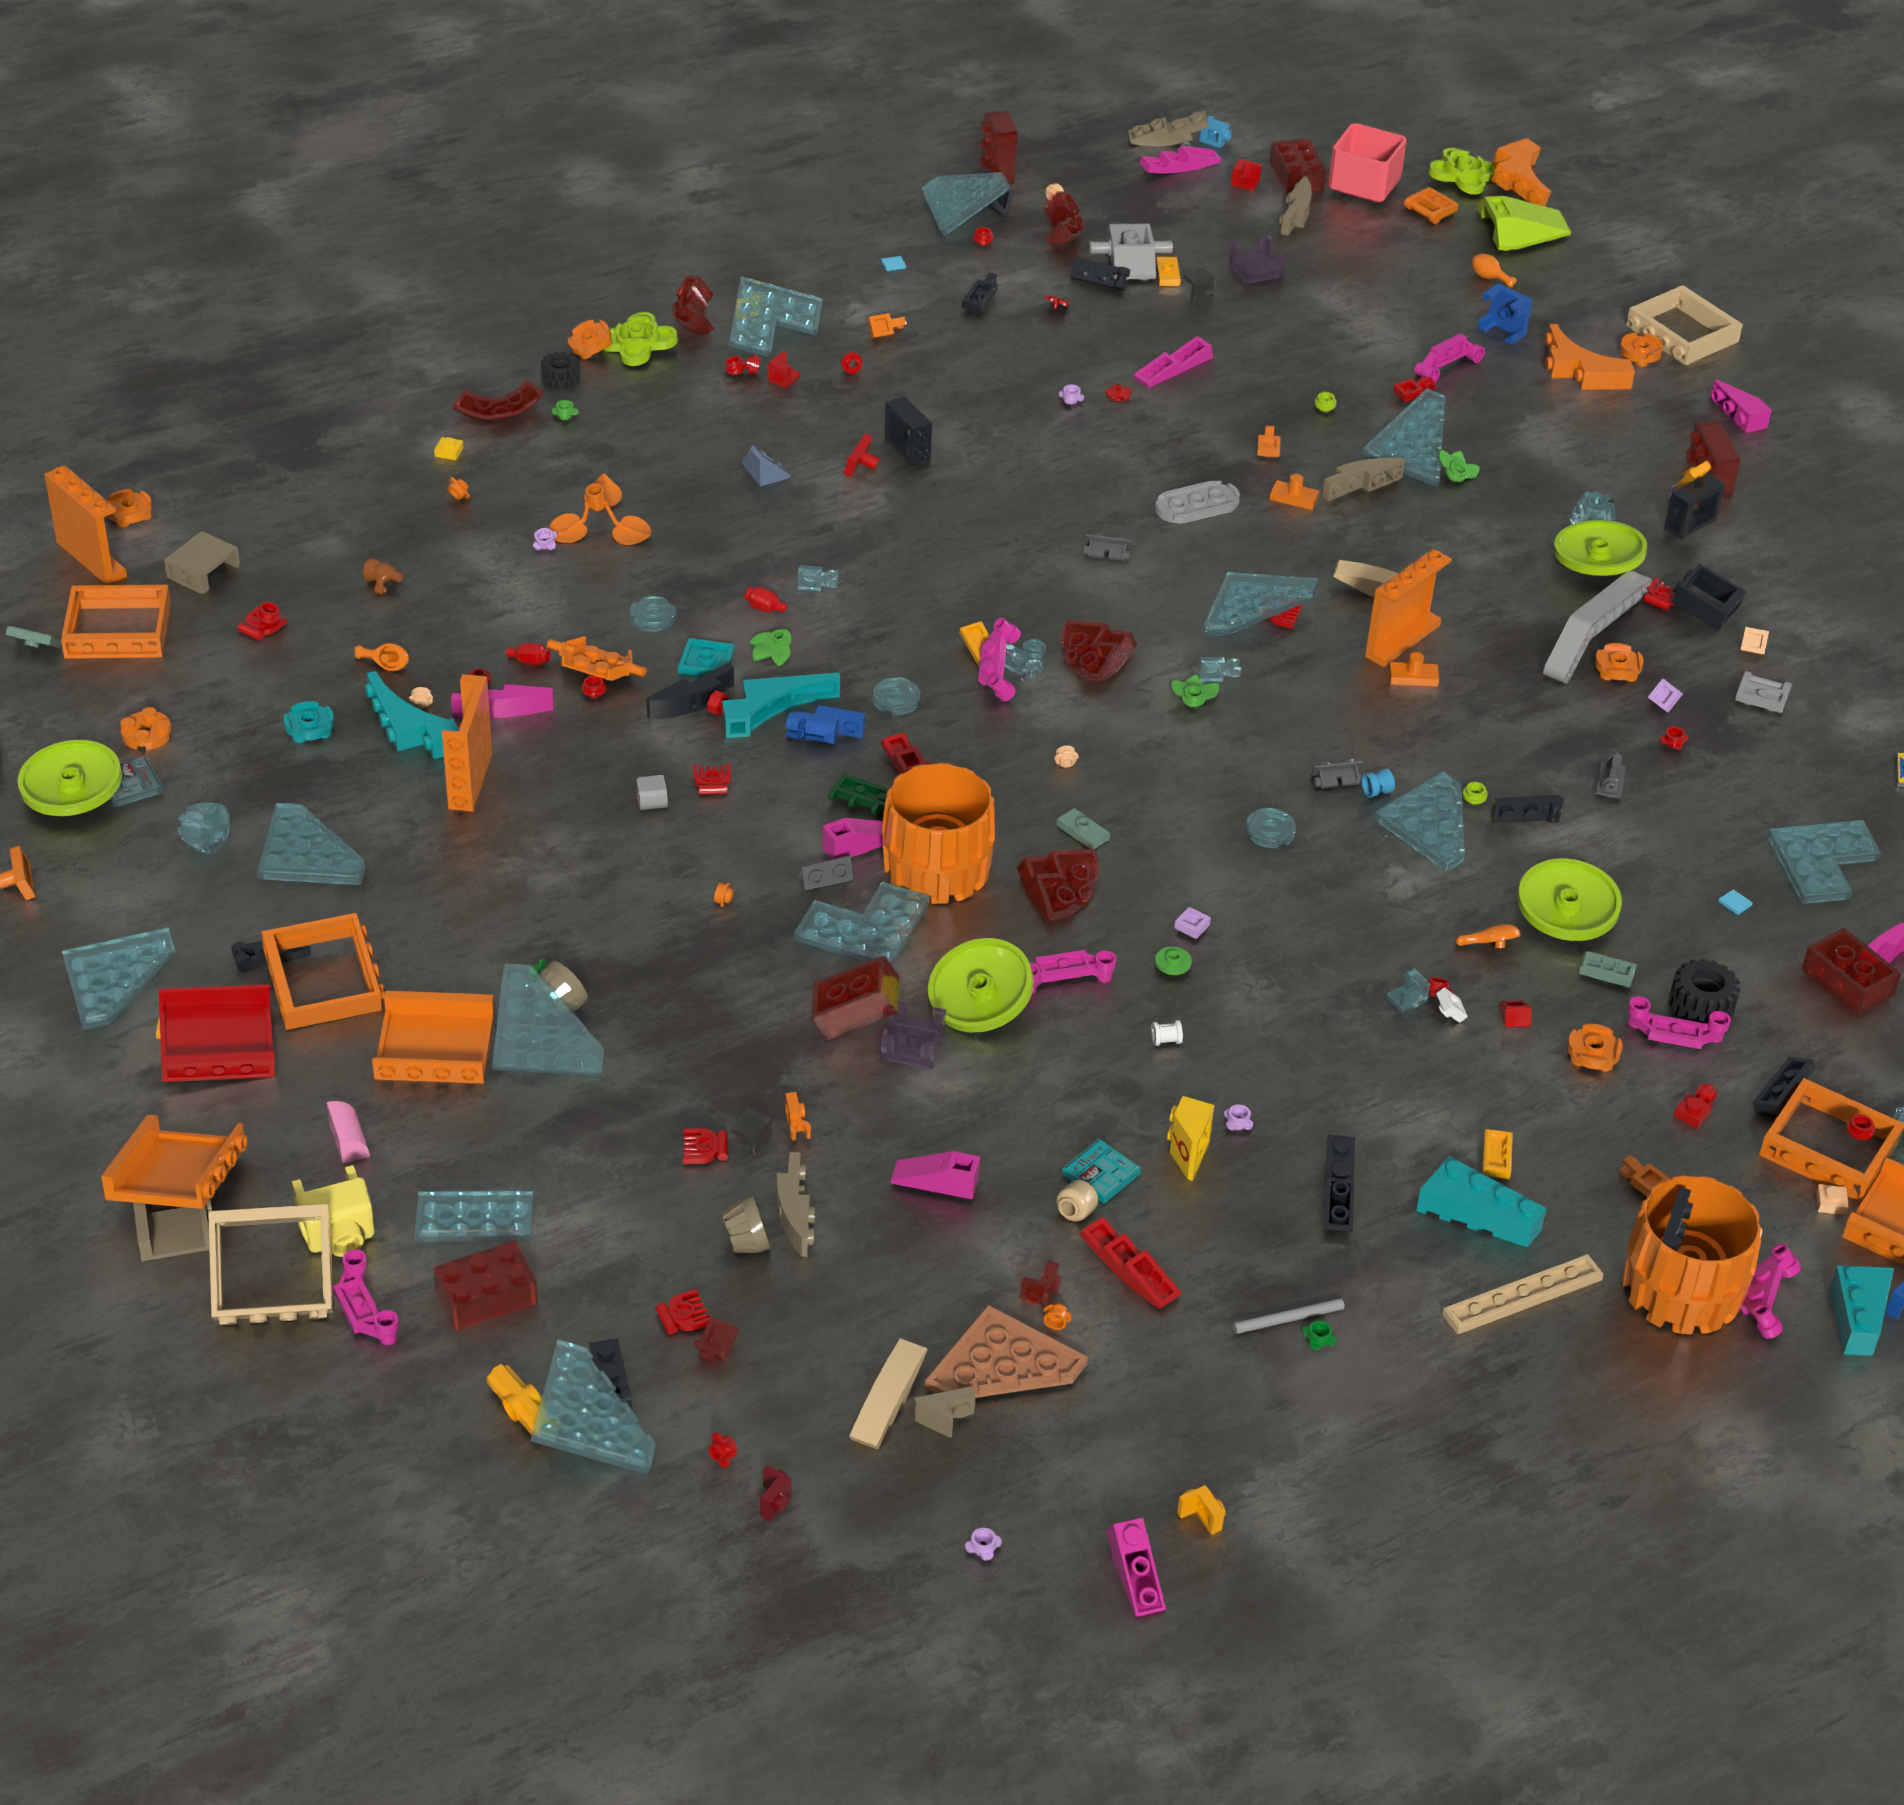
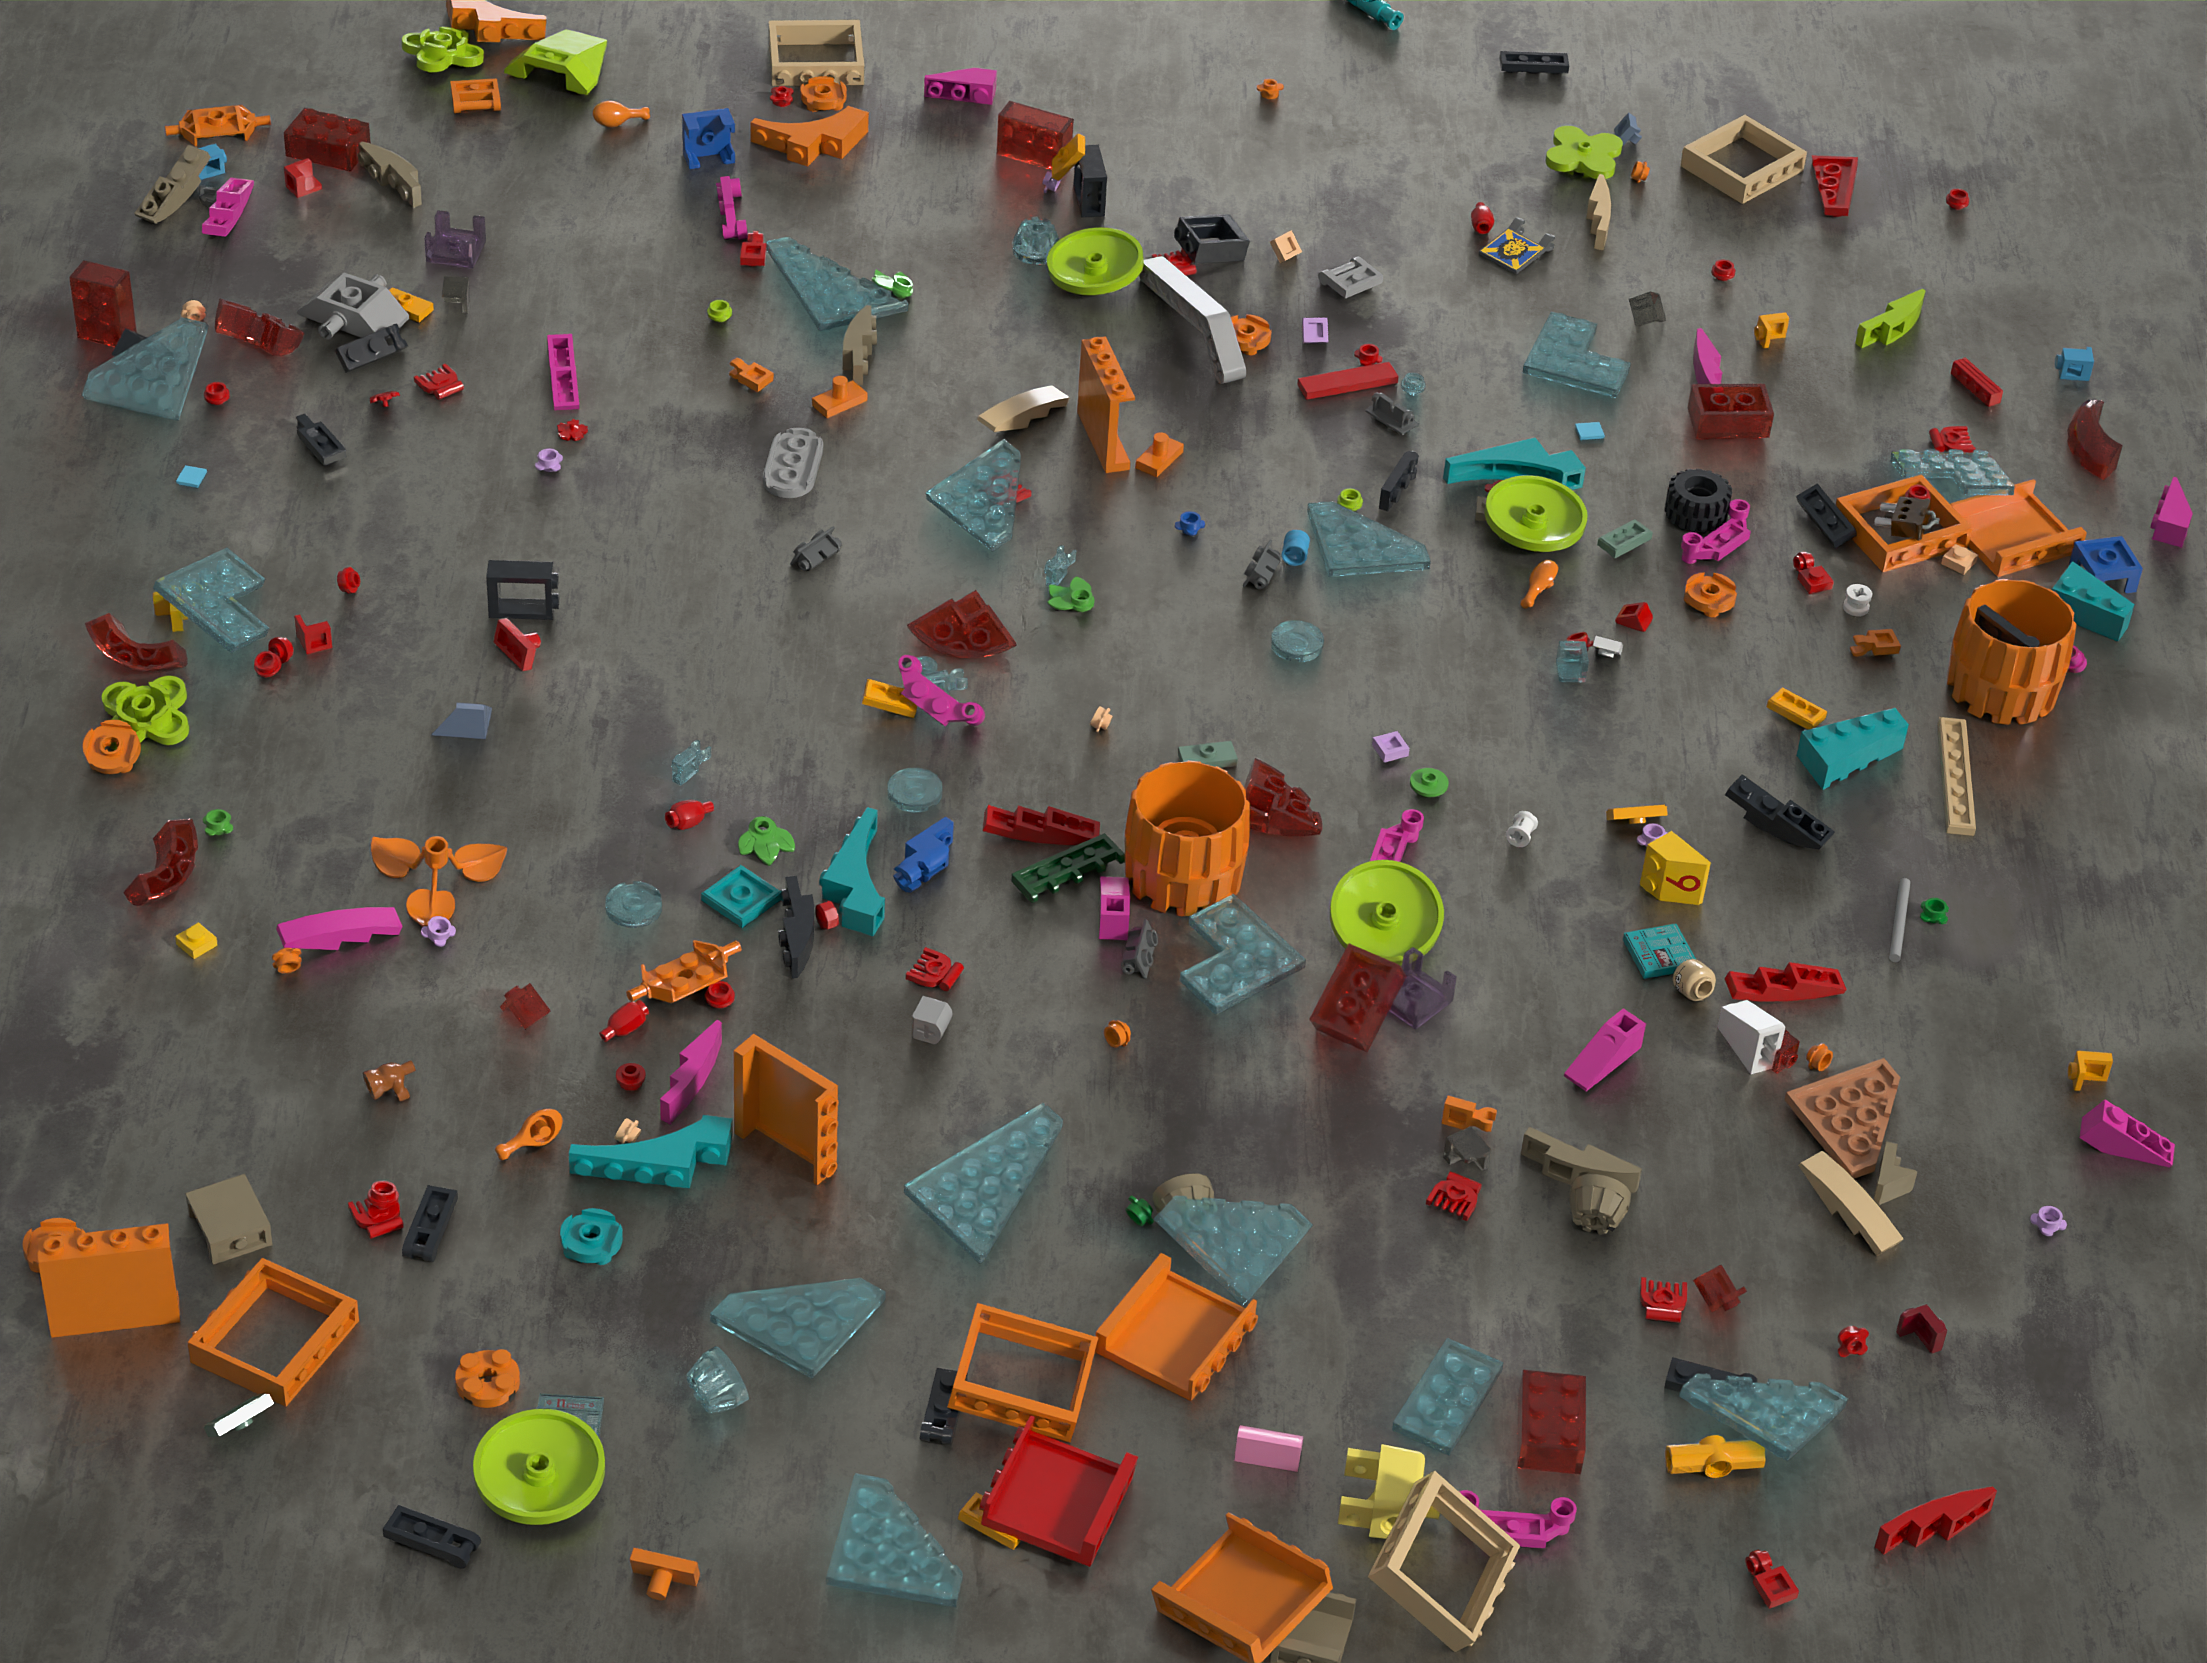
camera: 60 degrees left, 0 degrees up
black tyre [541,352,580,388] -> none
orange plate [867,313,907,339] -> none
coral plate [1328,123,1407,203] -> none
none -> orange plate [165,105,271,146]
none -> dark pink slope [276,907,402,950]
none -> black plate [402,1185,458,1262]
none -> red piece [414,363,464,400]
none -> clear red bracket [500,983,551,1030]
none -> red plate [770,86,794,107]
none -> clear light blue wing [904,1102,1063,1264]
none -> blue plate [1175,511,1205,536]
none -> red tile [1297,362,1399,400]
none -> clear light blue plate [1401,373,1426,395]
none -> teal arch [1443,437,1586,490]
none -> light orange plate [1606,805,1668,824]
none -> white slope [1717,1000,1785,1074]
none -> red plate [1745,1549,1799,1609]
none -> white wheel [1843,584,1872,616]
none -> red slope [1874,1486,1997,1555]
none -> dark brown piece [1875,497,1940,541]

